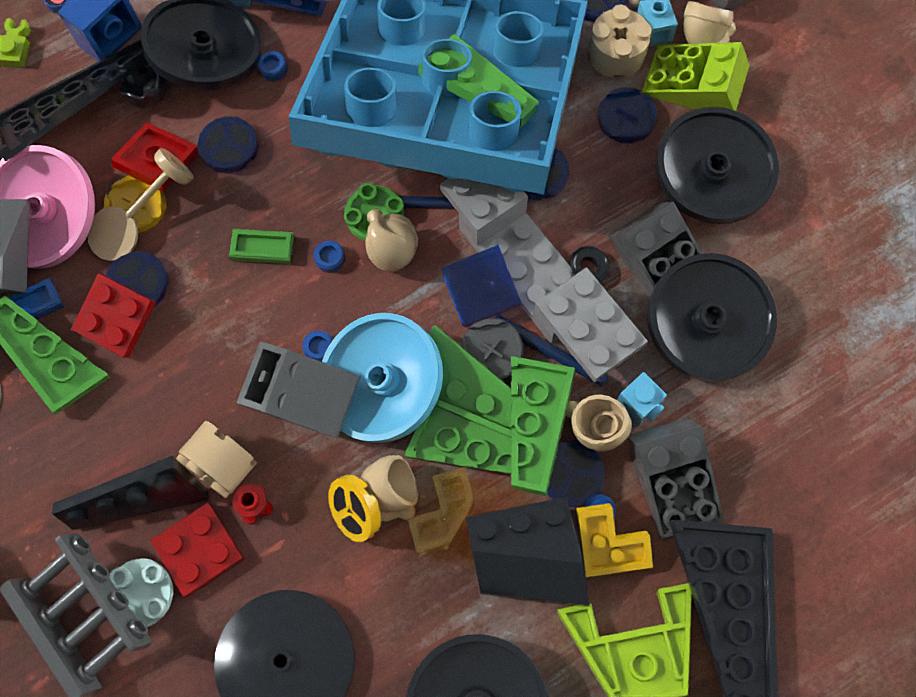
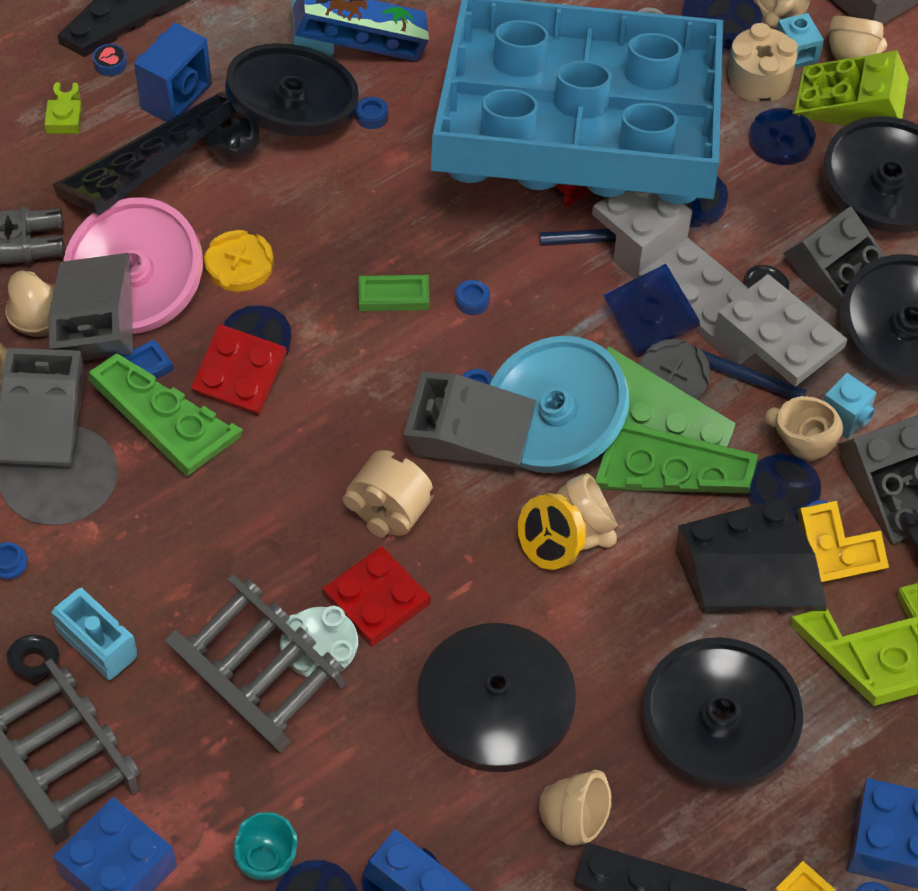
camera: 10 degrees left, 15 degrees down
black wing [52,456,208,530] -> none
tan piece [87,148,194,261] -> none
red plate [111,122,198,192] -> none
clear blue tile [198,116,259,173] -> none
red brick [232,484,274,524] -> none
bright green dish [344,183,405,241] -> none
tan piece [365,209,418,272] -> none
clear yellow brick [408,467,475,558] -> none
bright green wing [418,33,539,129] -> none
bright green wing [511,356,576,496] -> none

